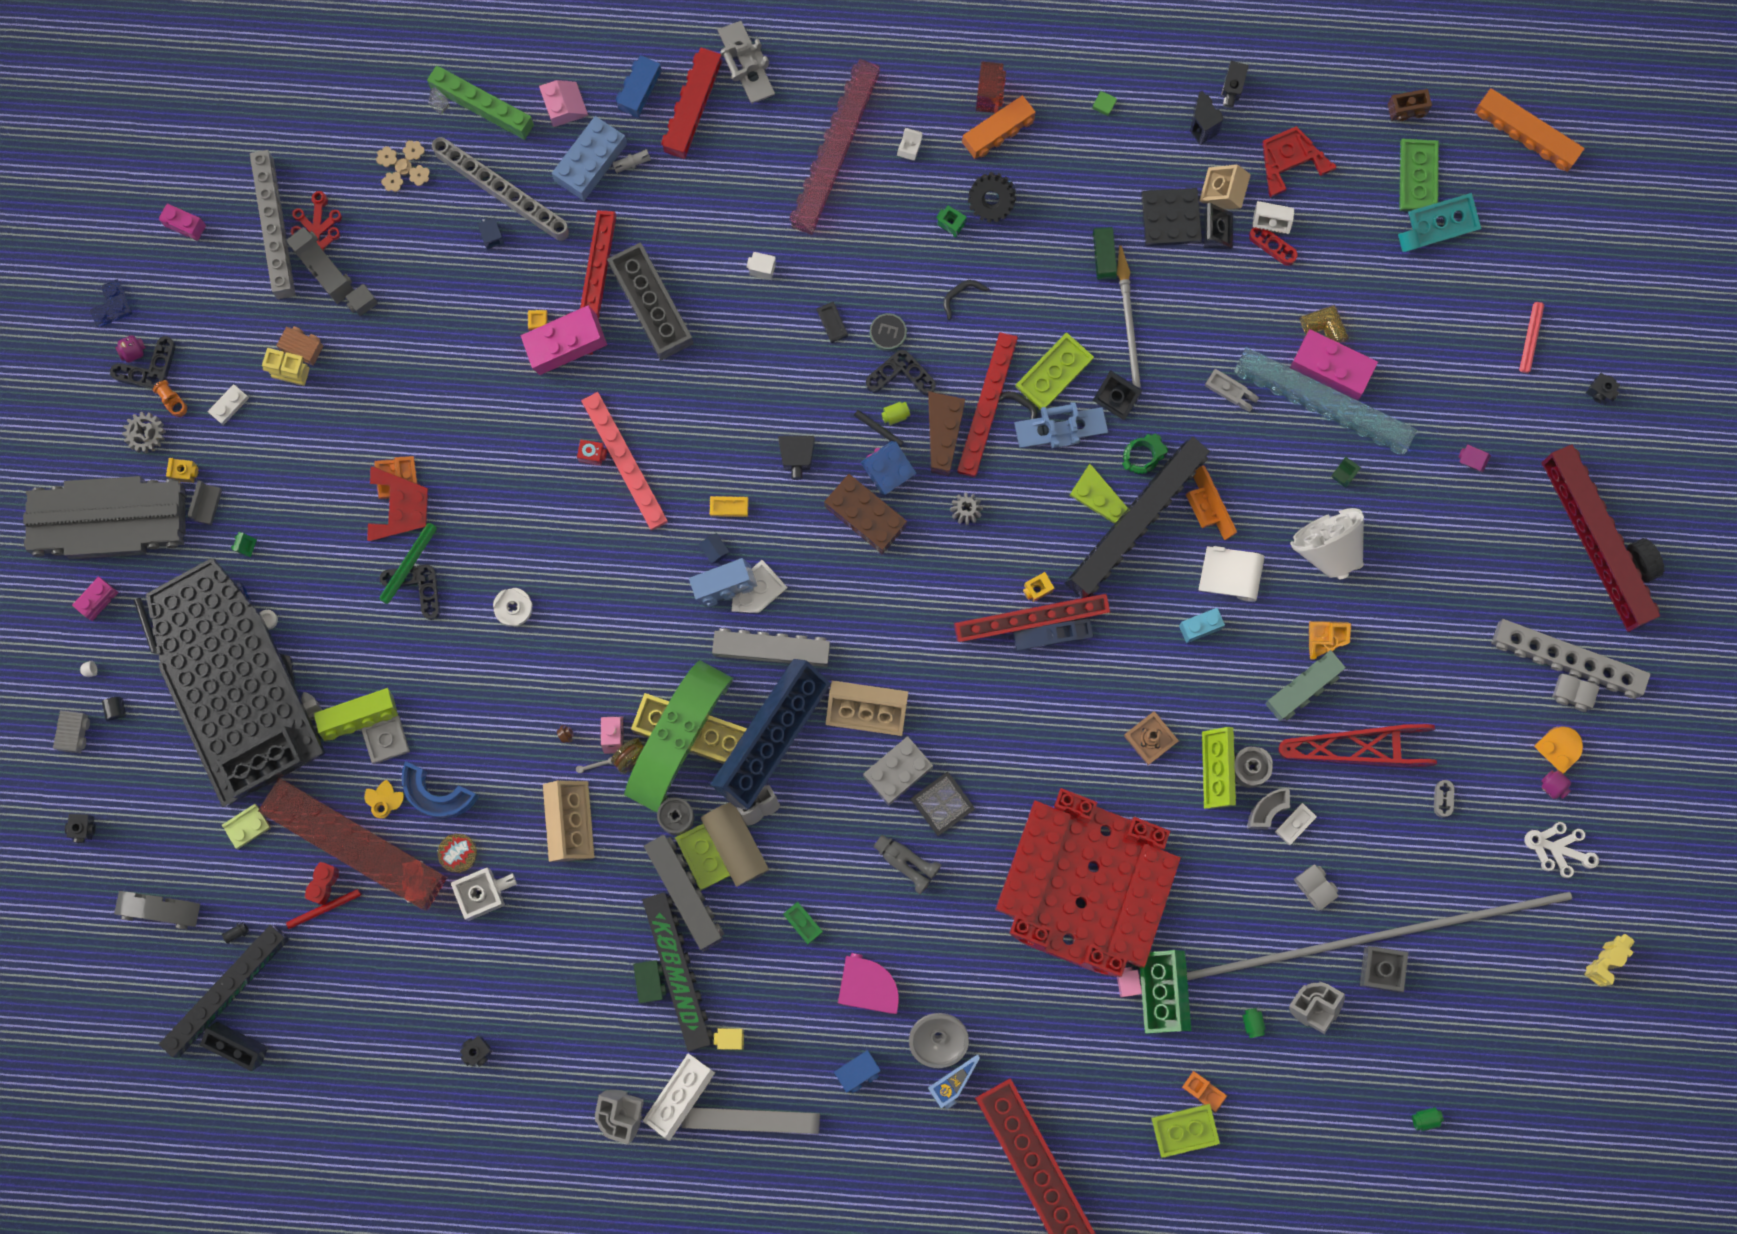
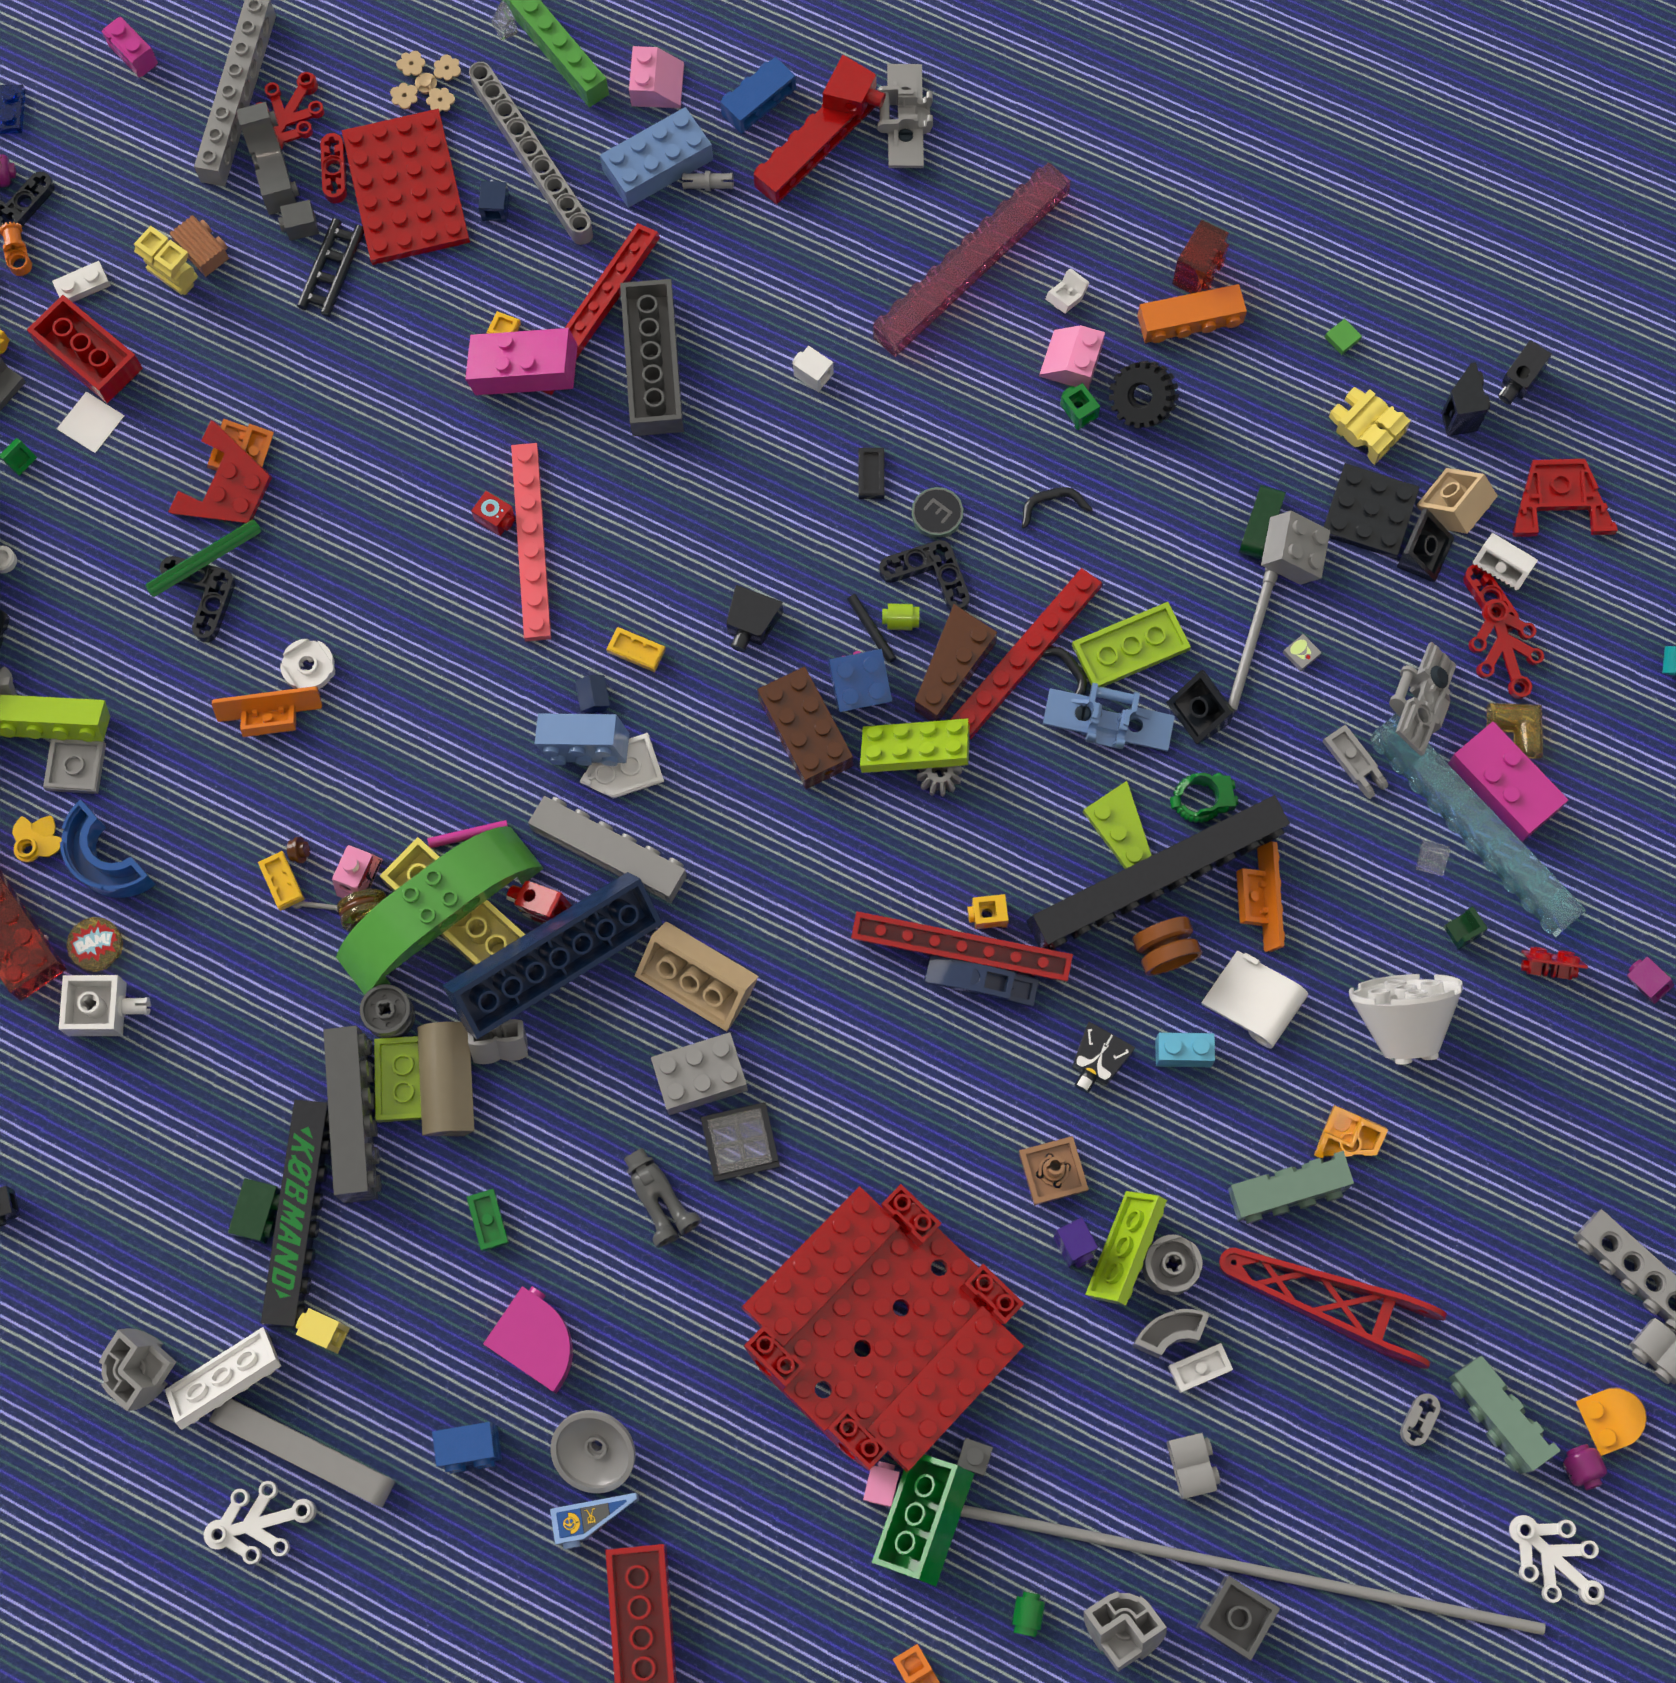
camera: 25 degrees right, 5 degrees down
tan slope [543,781,594,862] -> none
none -> red brick [27,295,143,403]
none -> white sticker [57,392,125,453]
none -> white plant [204,1481,317,1564]
none -> orange bracket [212,686,322,737]
none -> yellow plate [258,851,305,911]
none -> black bar [297,218,364,317]
none -> red beam [320,133,347,204]
none -> red plate [341,108,470,265]
none -> dark pink bar [427,820,508,848]
none -> red torso [507,881,572,924]
none -> red torso [822,55,886,116]
none -> lime plate [860,719,970,773]
none -> dark grey brick [957,1438,993,1477]
none -> bright pink slope [1039,325,1105,390]
none -> dark purple brick [1053,1217,1098,1269]
none -> black torso [1072,1022,1135,1093]
none -> dark orange wheel [1132,916,1203,976]
none -> light grey brick [1261,511,1330,585]
none -> tile [1283,634,1321,672]
none -> light yellow hips [1329,387,1411,465]
none -> light grey piece [1389,642,1456,756]
none -> clear slope [1416,840,1450,876]
none -> sand green wedge [1449,1355,1561,1474]
none -> red plant [1468,599,1544,699]
none -> red hinge [1521,947,1588,980]

